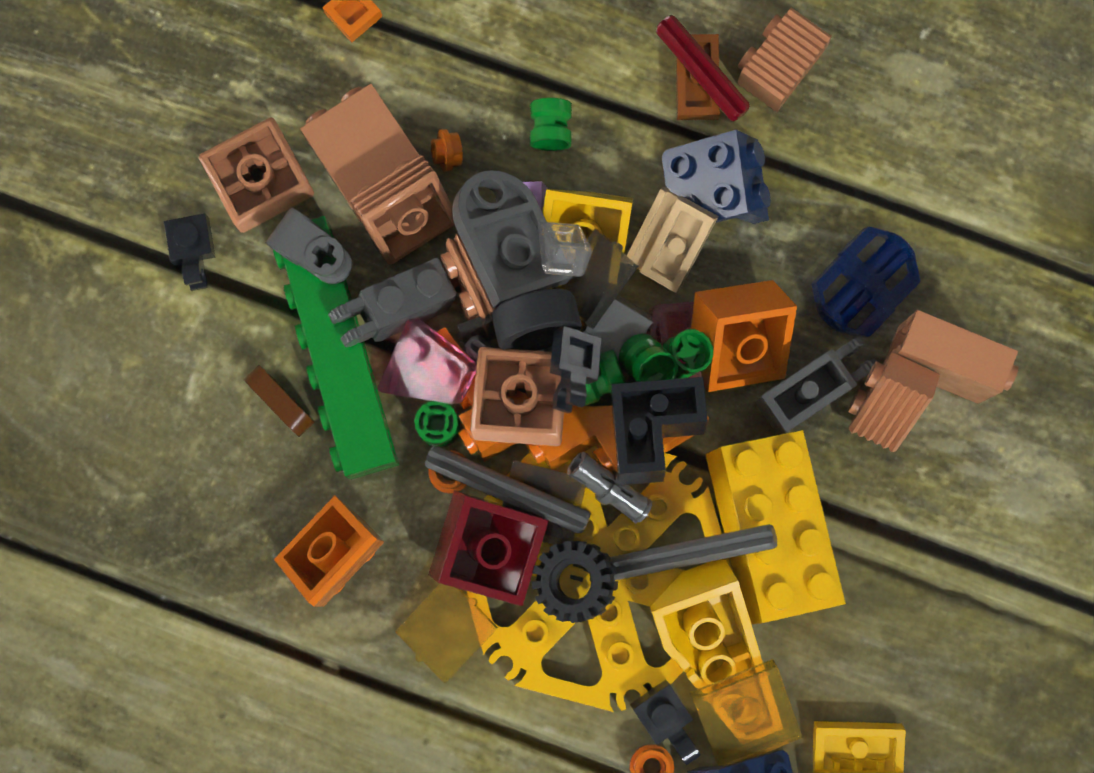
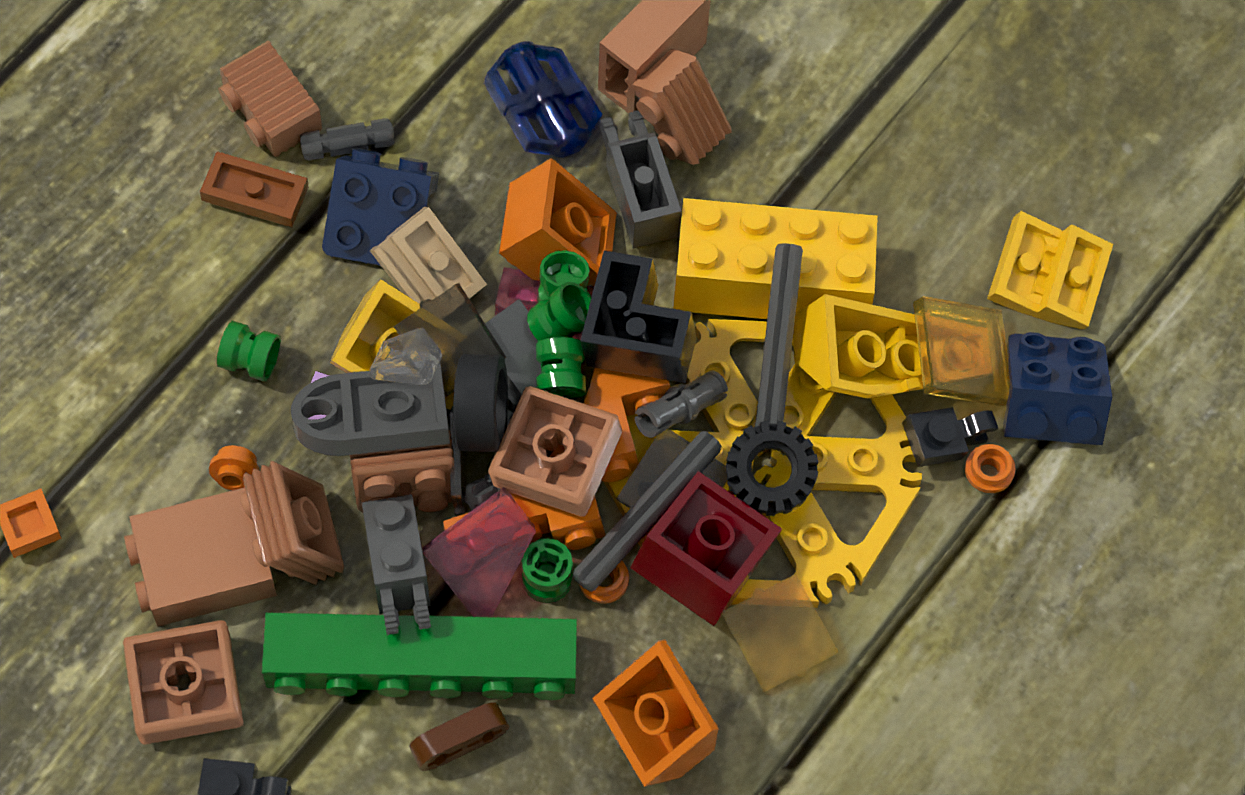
camera: 80 degrees left, 15 degrees down
dark grey piece [265,208,352,284] -> none
black plate [550,326,602,413] -> none
dark red axle [656,15,750,121] -> none
none -> dark grey axle [300,118,395,161]

